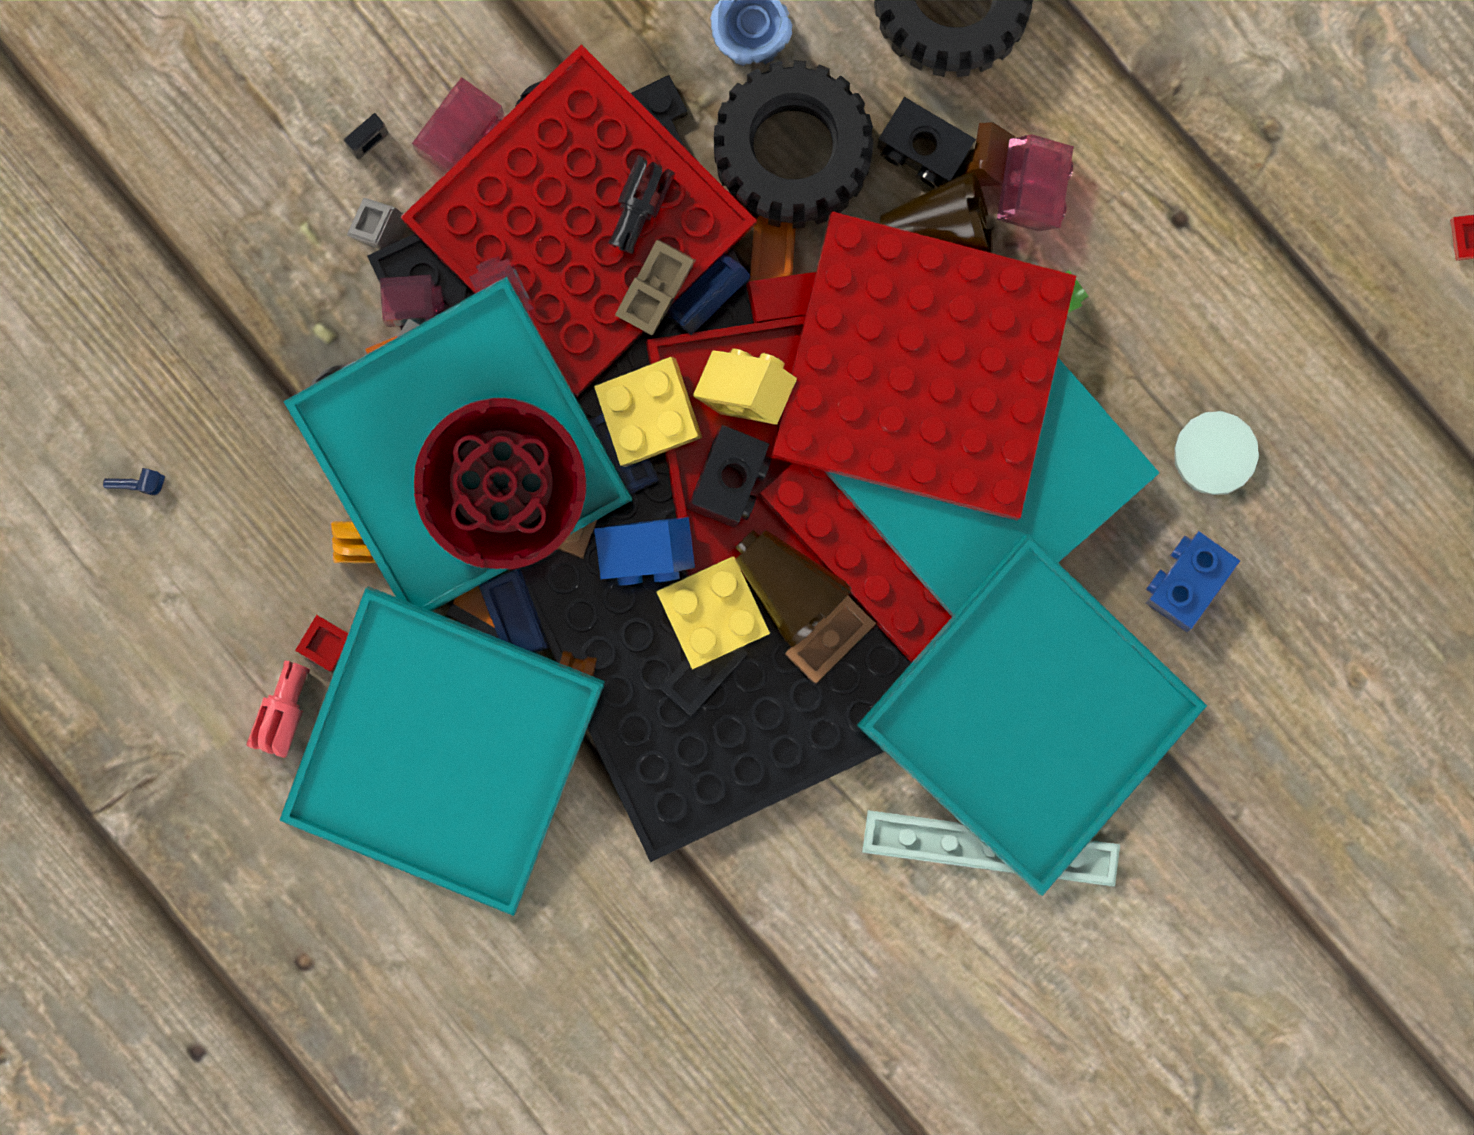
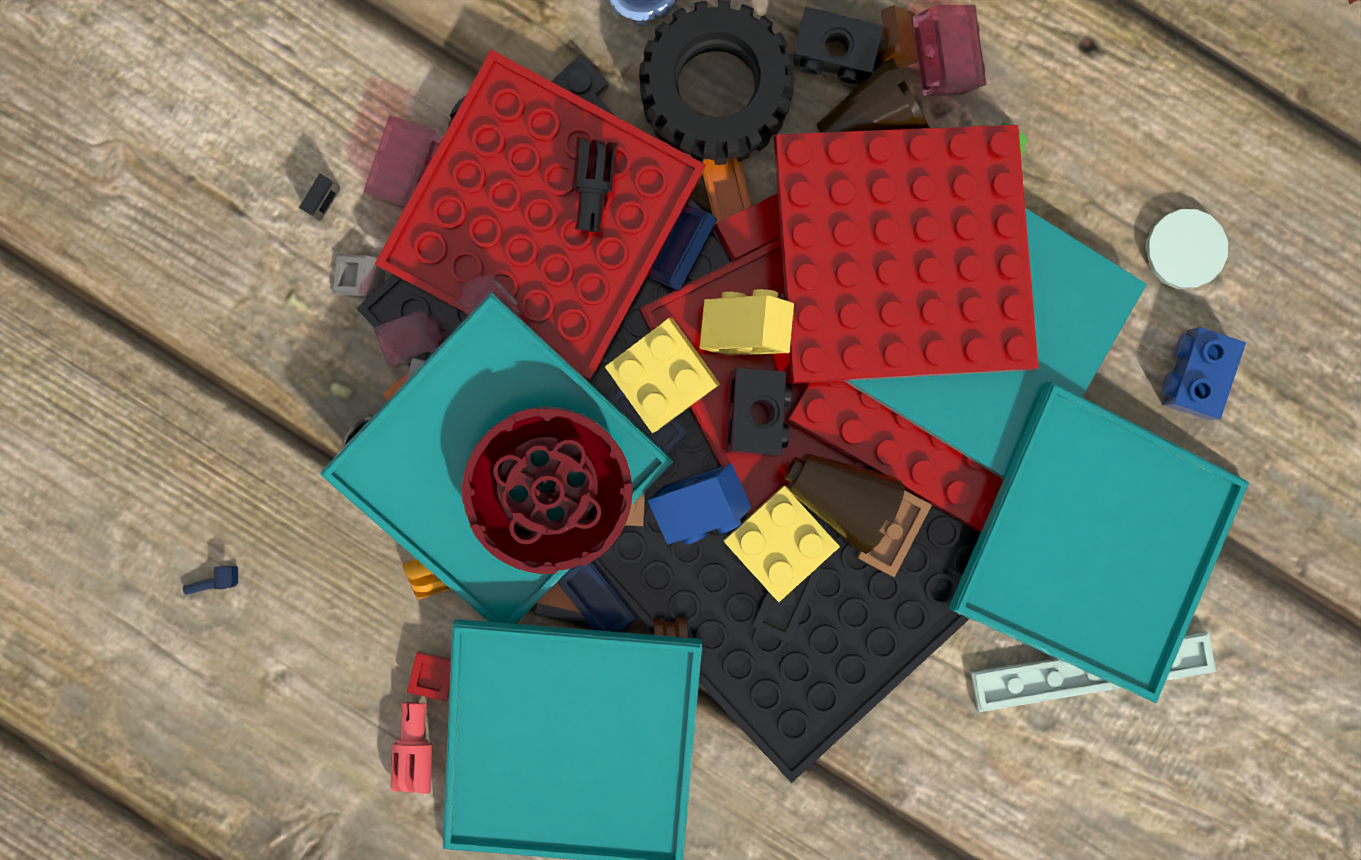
camera: 20 degrees left, 5 degrees up
dark tan slope [615,240,696,335] -> none

